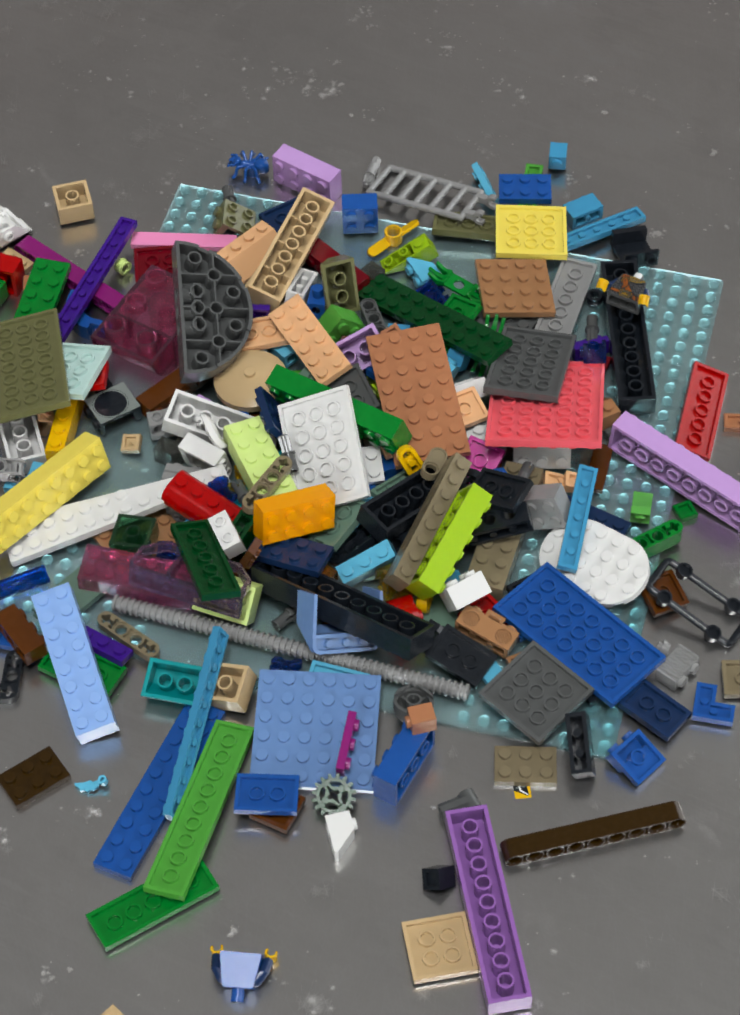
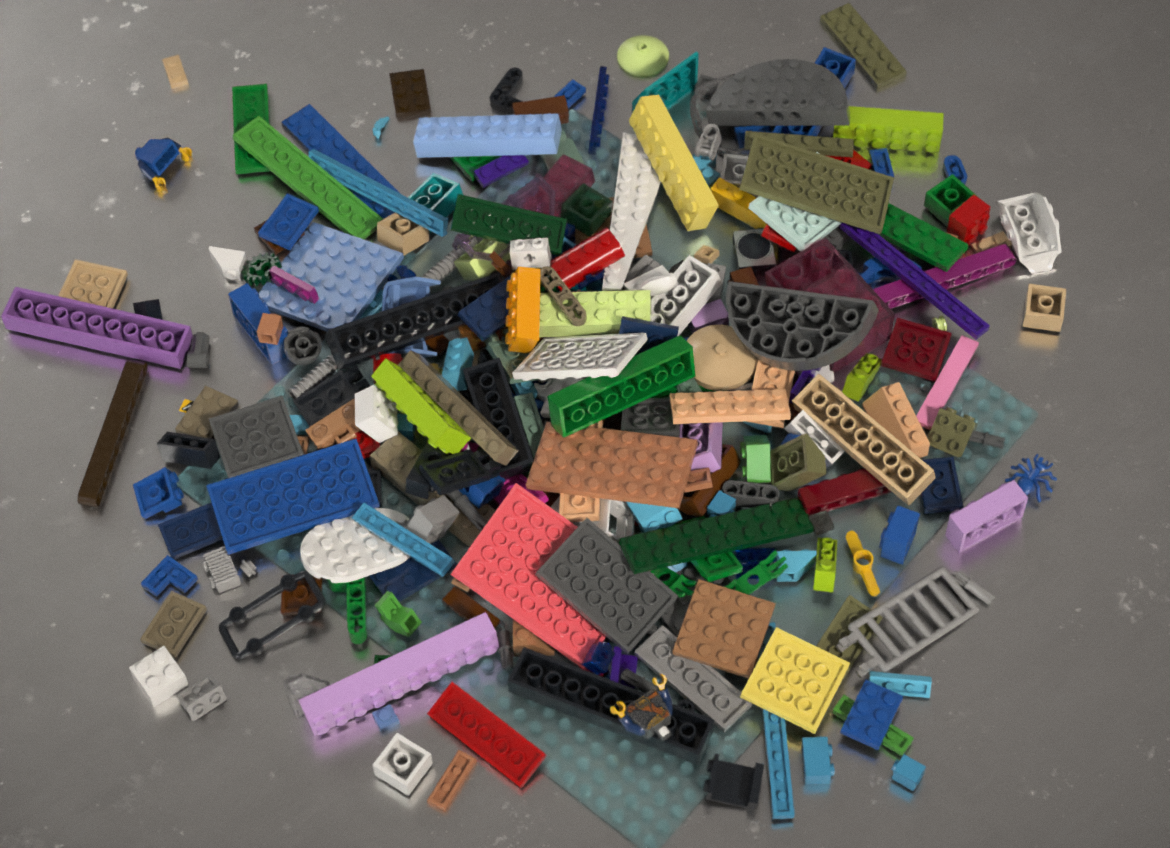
camera: 115 degrees right, 5 degrees up
dark tan beam [97,611,161,662] -> none
axle [277,434,299,473] -> none
yellow plate [396,444,423,476] -> none
dark tan piece [420,447,448,481] -> none

